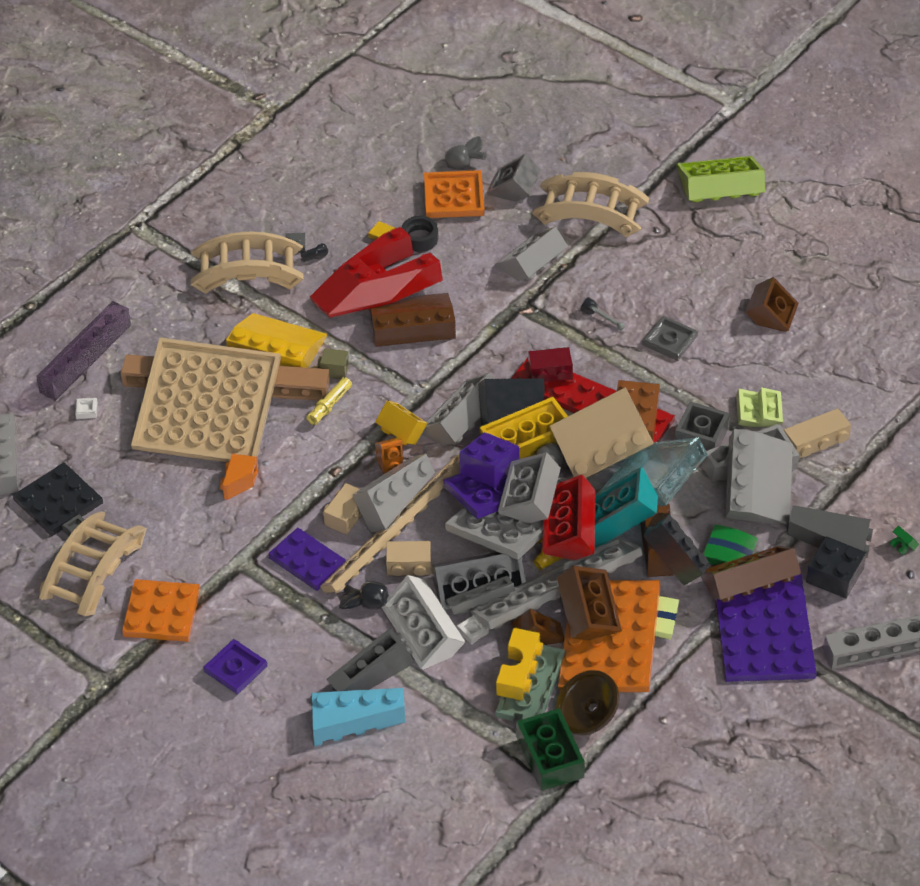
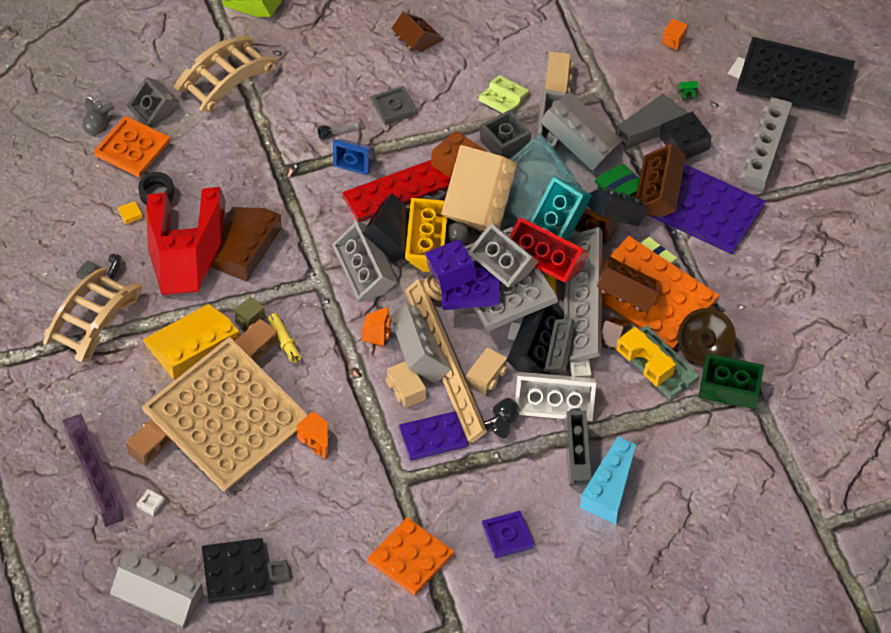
camera: 60 degrees left, 5 degrees up
tan fence [39,511,147,616] -> none
yellow brick [375,400,428,445] -> none
light grey slope [495,226,568,281] -> none
dark red brick [528,347,573,382] -> none
none -> blue slope [333,139,375,175]

